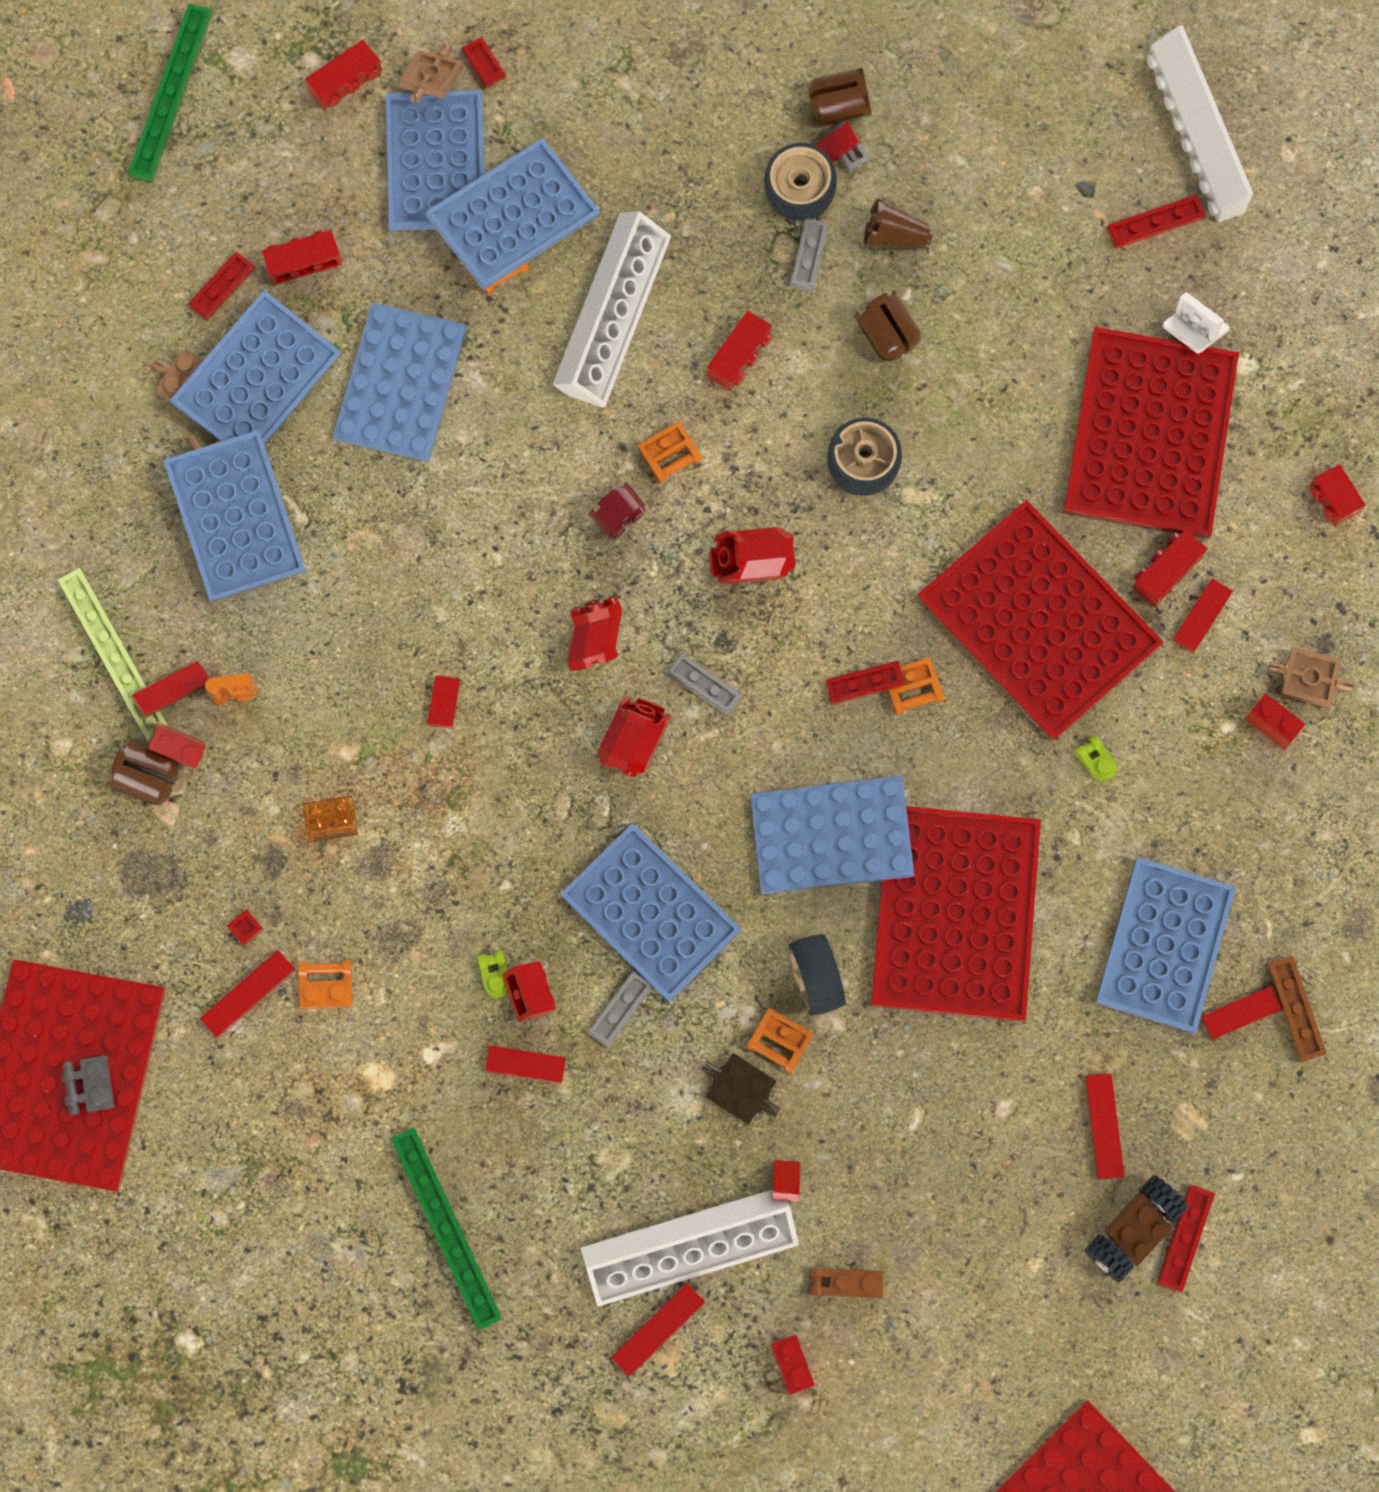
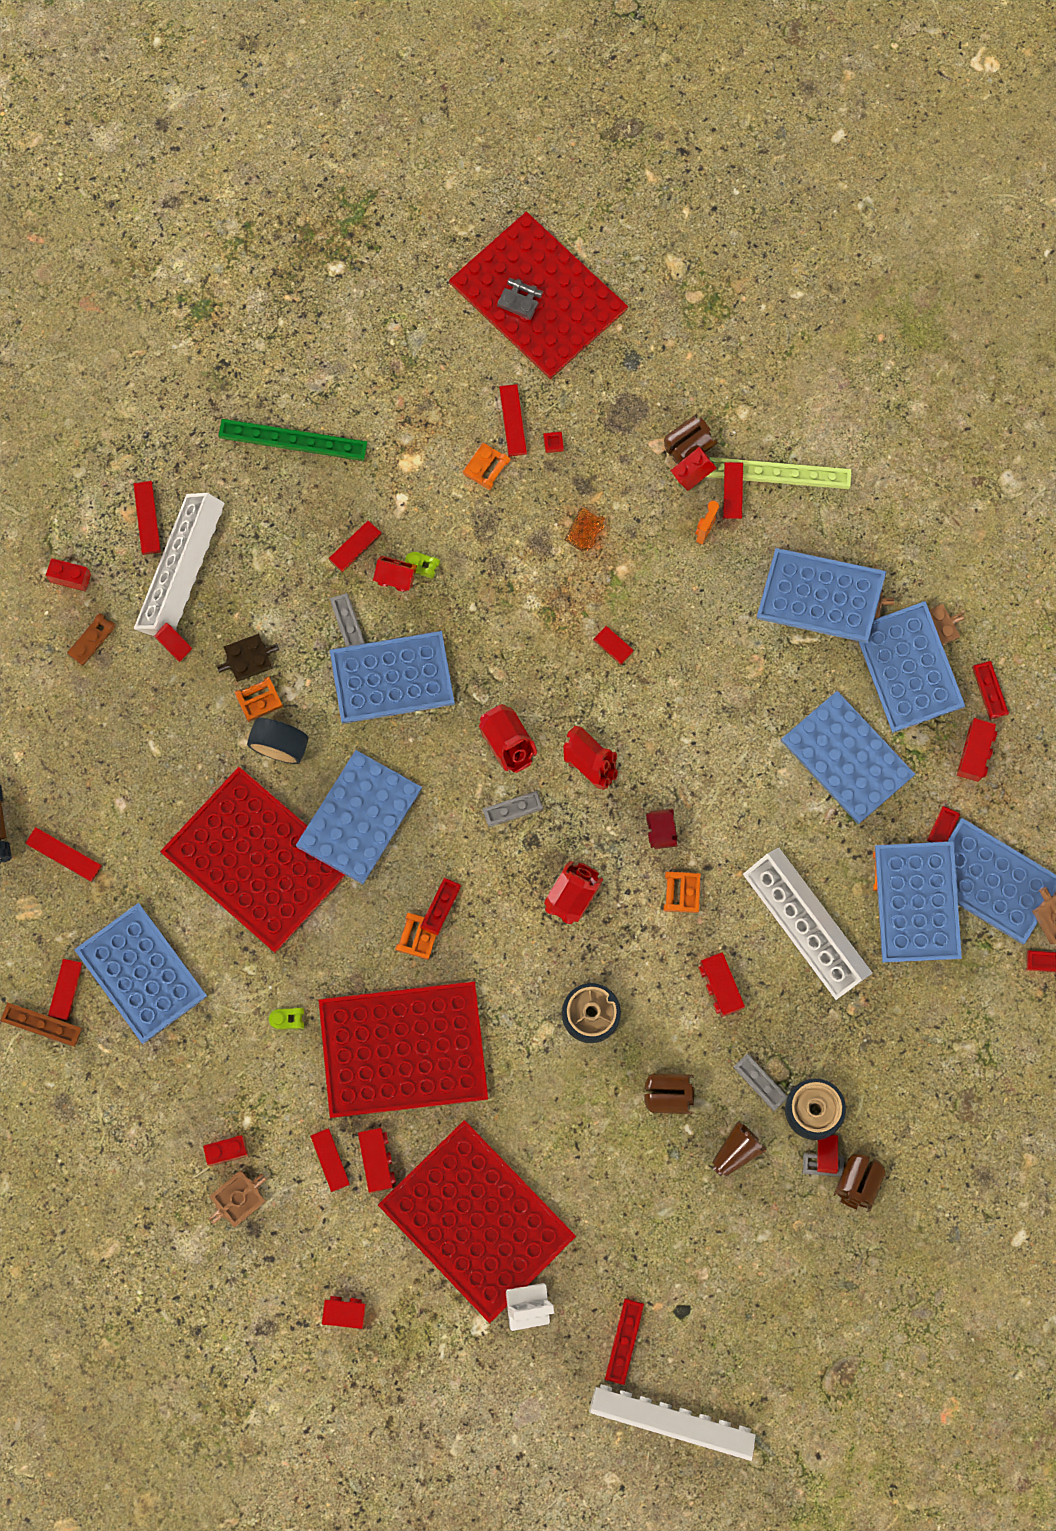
camera: 125 degrees right, 0 degrees up
none -> red tile [926,806,960,843]

